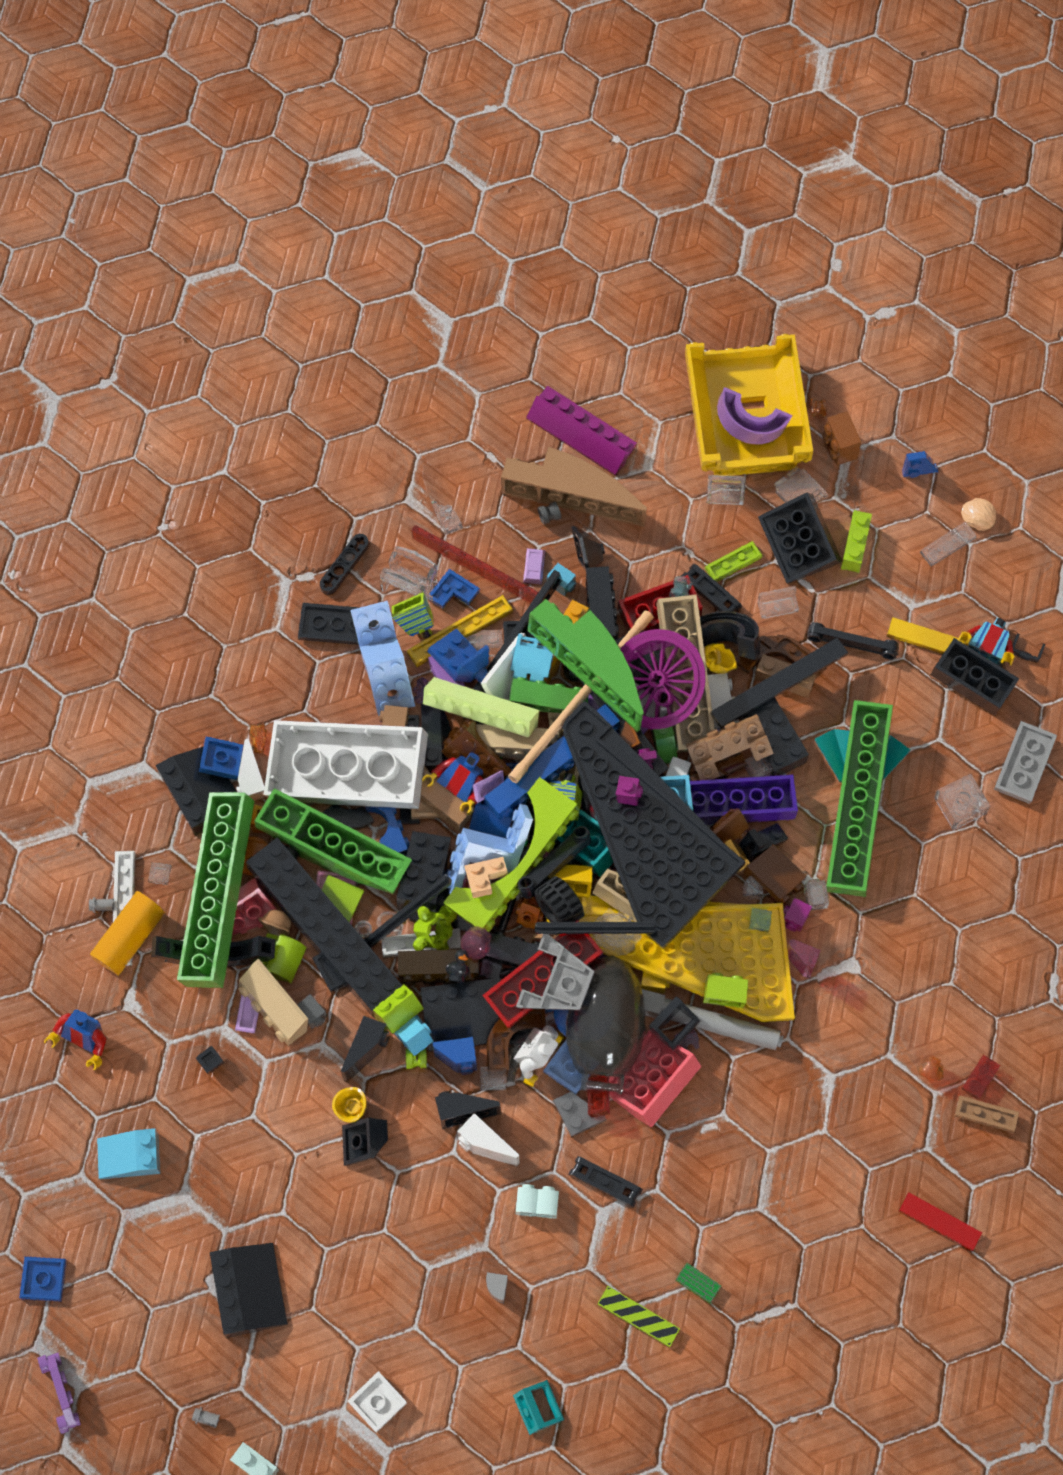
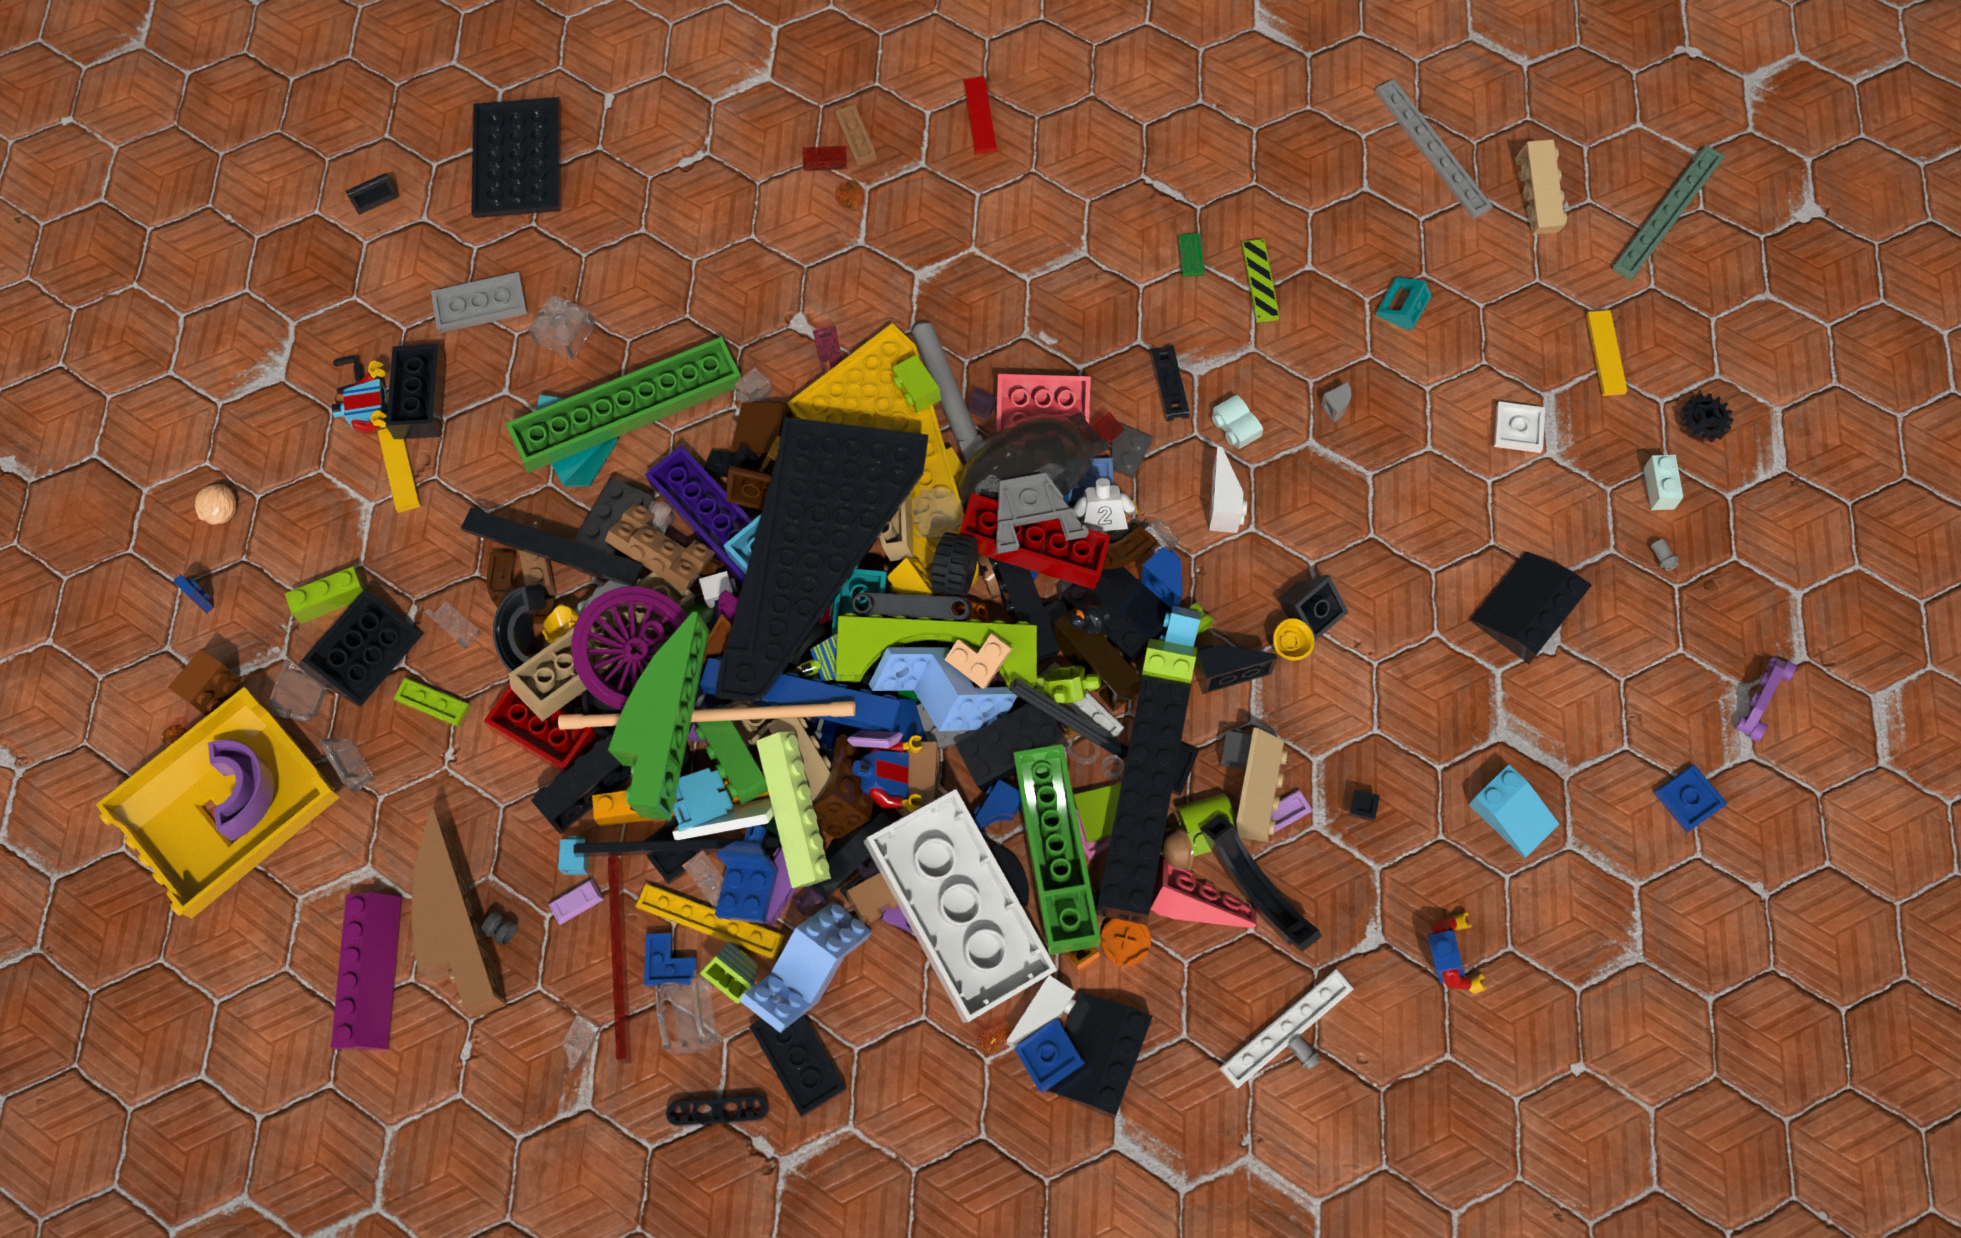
camera: 125 degrees left, 0 degrees up
light orange brick [90,891,165,976] -> none
clear tile [148,862,172,885] -> none
bright green brick [177,792,254,988] -> none
black slope [435,1091,501,1129] -> none
clear pink hair [461,926,491,959] -> none
black axle [535,922,656,934] -> none
black slope [571,526,605,571] -> none
magenta brick [616,776,643,806] -> none
black tile [649,996,701,1051] -> none
clear light blue wheel [669,576,693,597] -> none
black plate [680,563,742,612] -> none
clear light blue tile [749,908,772,932] -> none
magenta brick [783,898,812,932] -> none
black piece [807,622,899,660] -> none
clear plate [920,522,977,567] -> none

